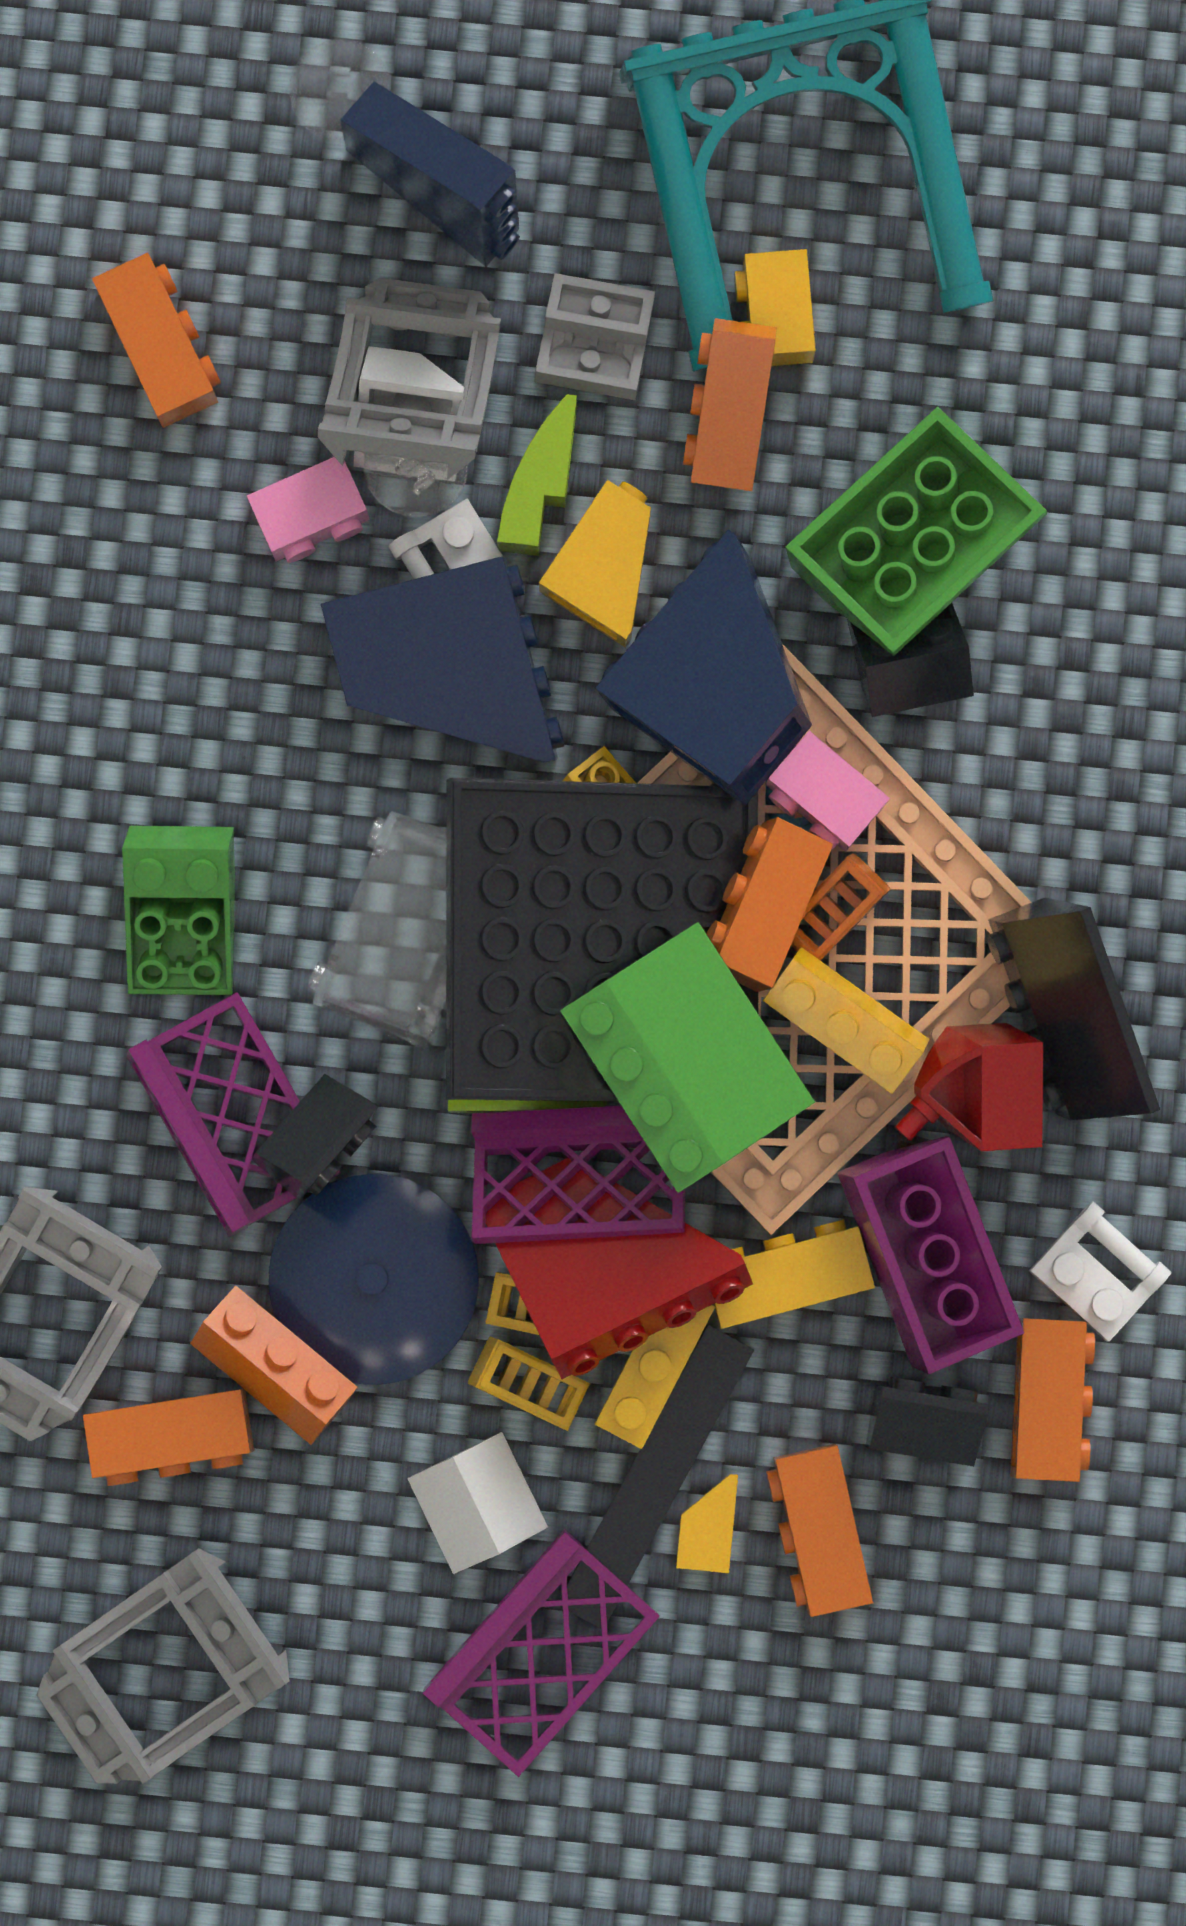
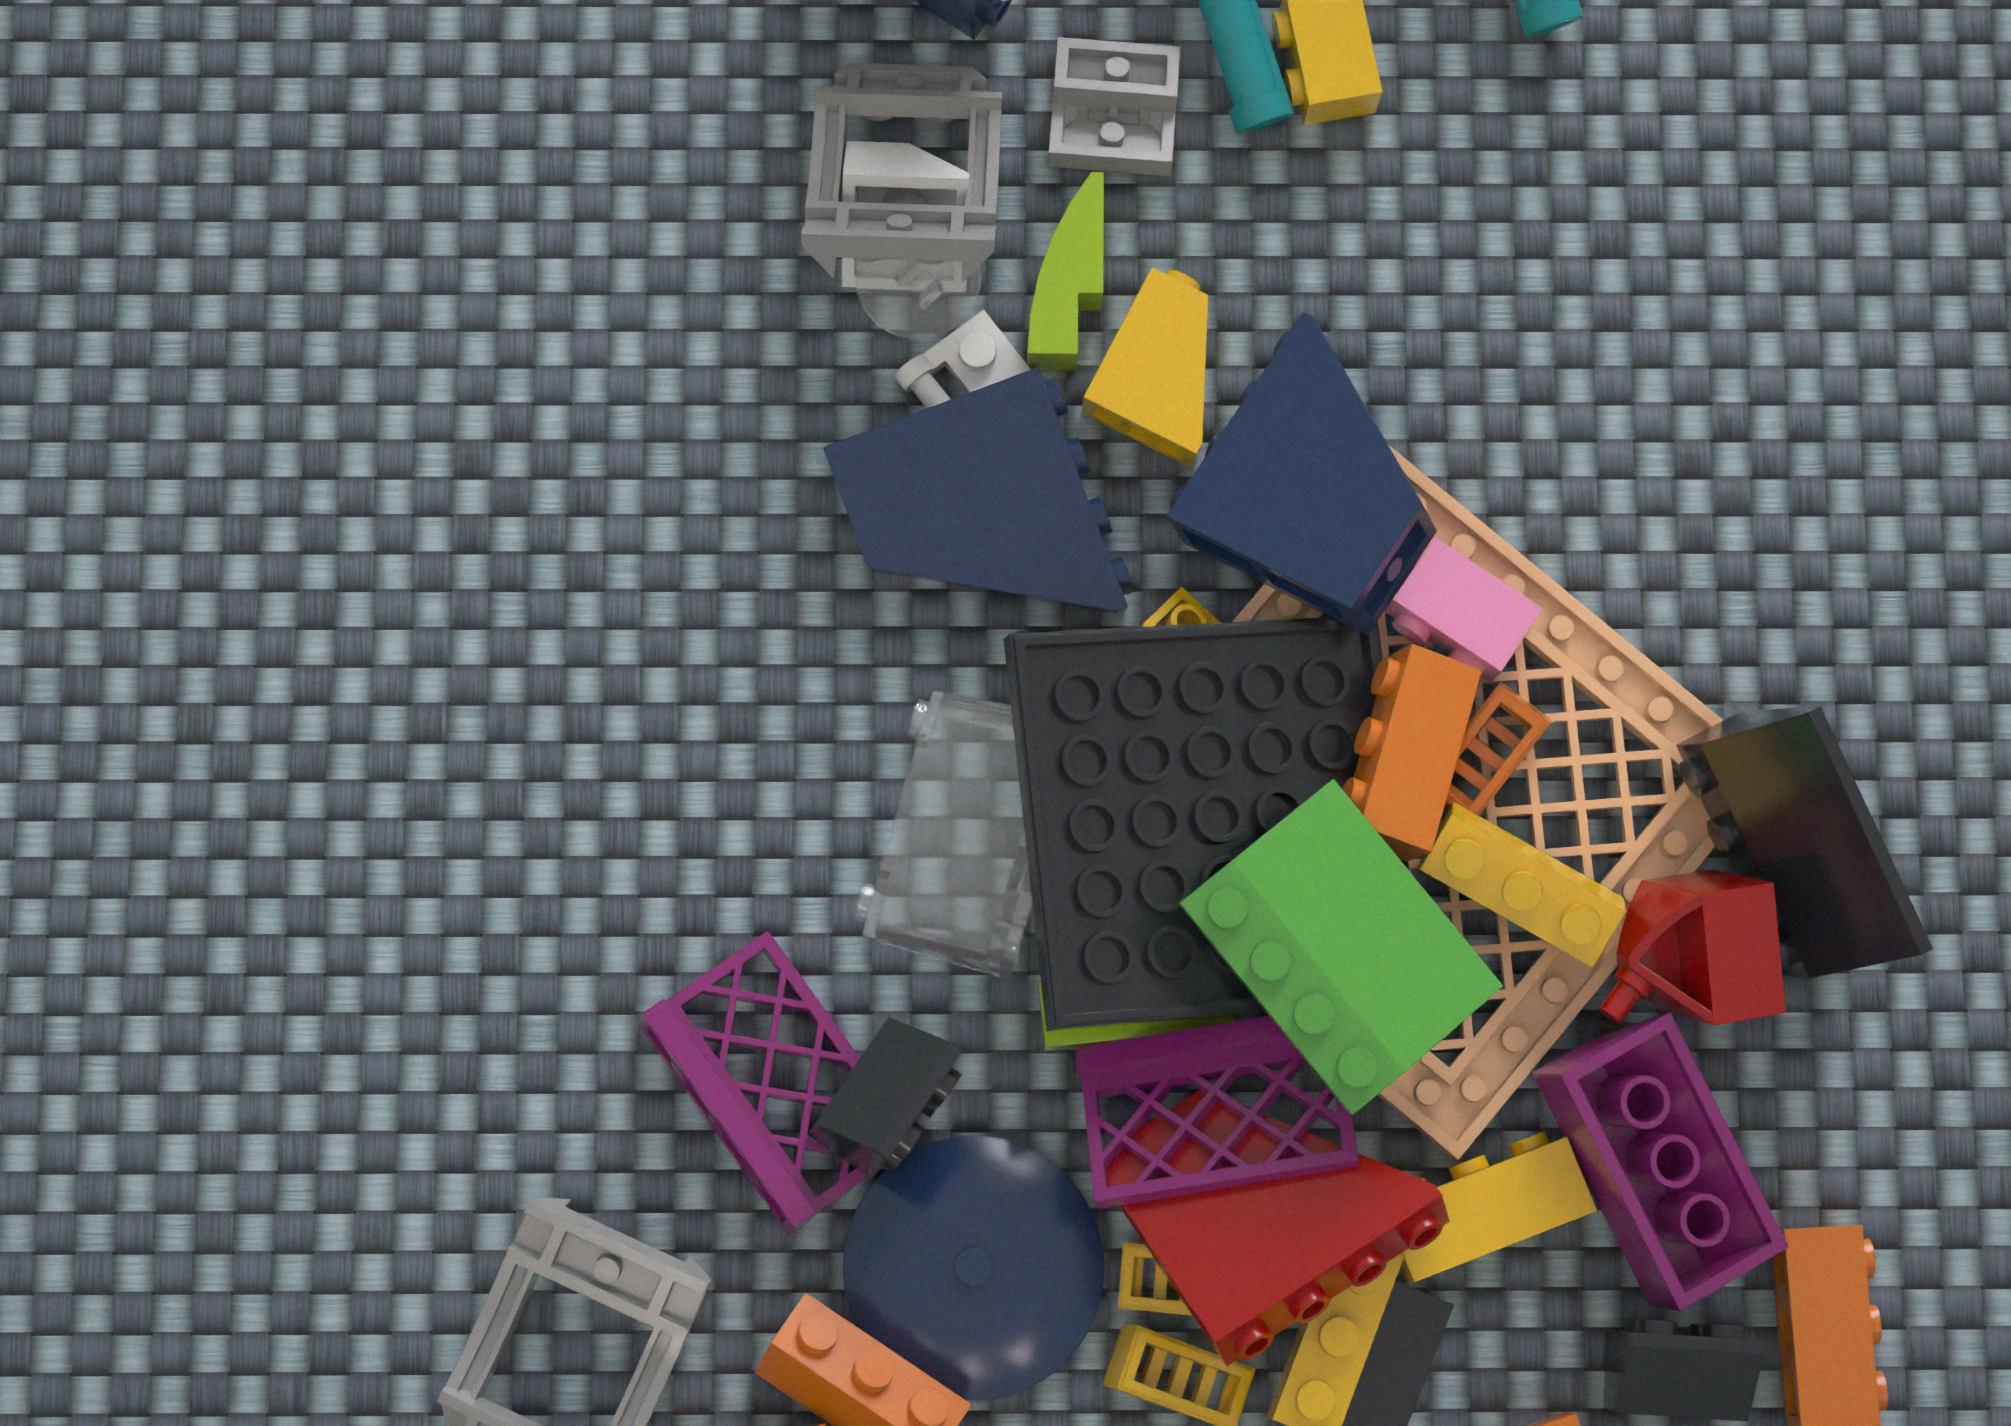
camera: 10 degrees left, 5 degrees down
orange brick [92,252,221,428] -> none
bright green slope [122,826,235,995] -> none
bright pink piece [247,457,370,563] -> none
orange brick [683,318,777,491] -> none
bright green slope [785,406,1047,656] -> none
black slope [847,603,974,717] -> none
white plate [1029,1201,1172,1342] -> none

